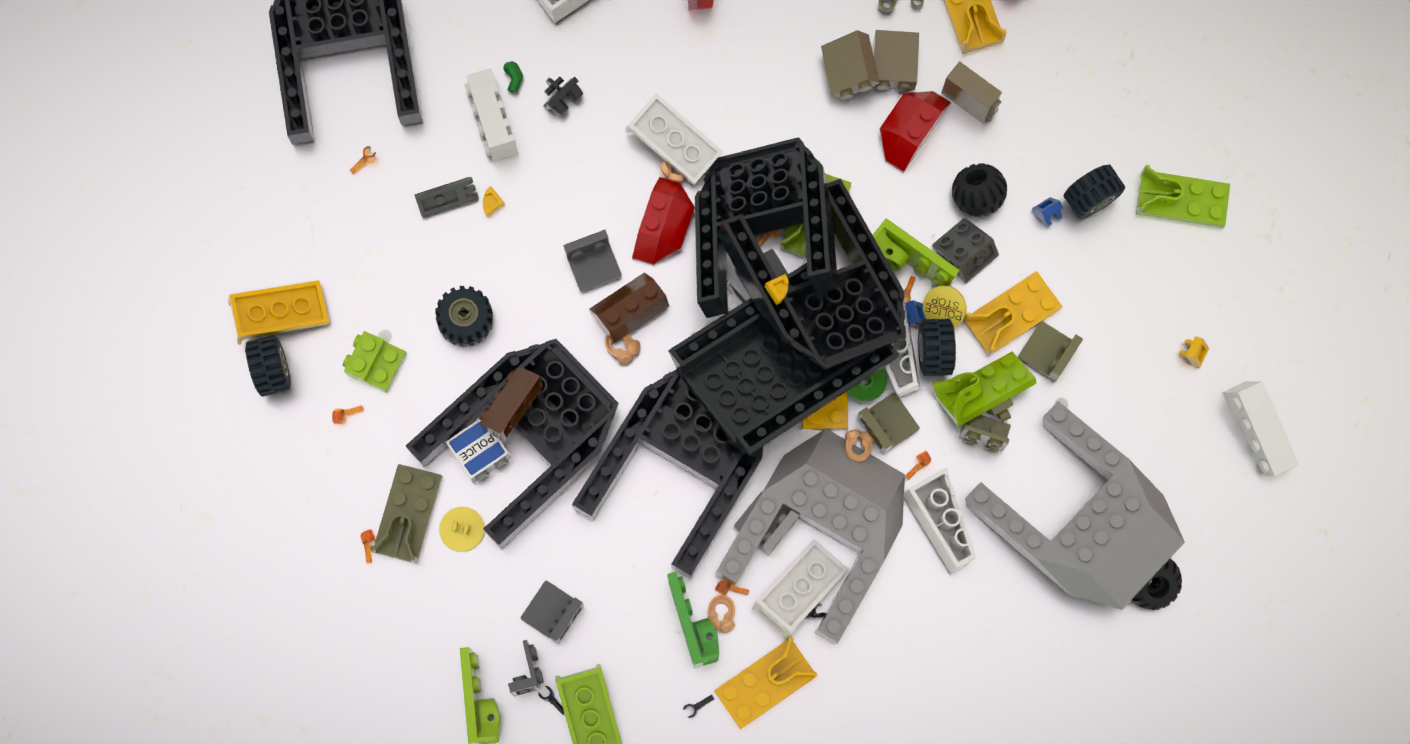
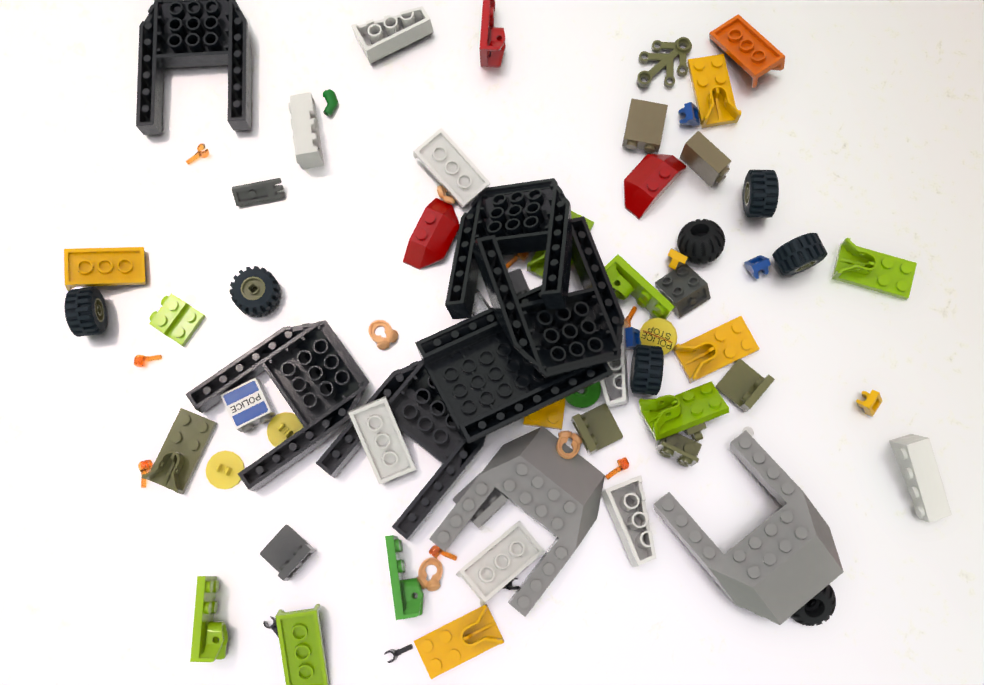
camera: 15 degrees right, 0 degrees up
reddish brown slope [479,367,543,442] -> none
yellow tile [483,186,505,218] -> none
dark grey bracket [508,640,544,697] -> none
black hips [543,76,584,116] -> none
dark grey bracket [563,229,622,292] -> none
reddish brown slope [589,272,670,343] -> none
yellow tile [765,274,789,305] -> none
dark tan brick [821,30,880,100] -> none
none -> light yellow piece [267,412,304,447]
none -> white plate [348,396,416,485]
none -> yellow tile [668,248,688,270]
none -> blue tile [678,102,700,127]
none -> black wheel [743,170,779,218]

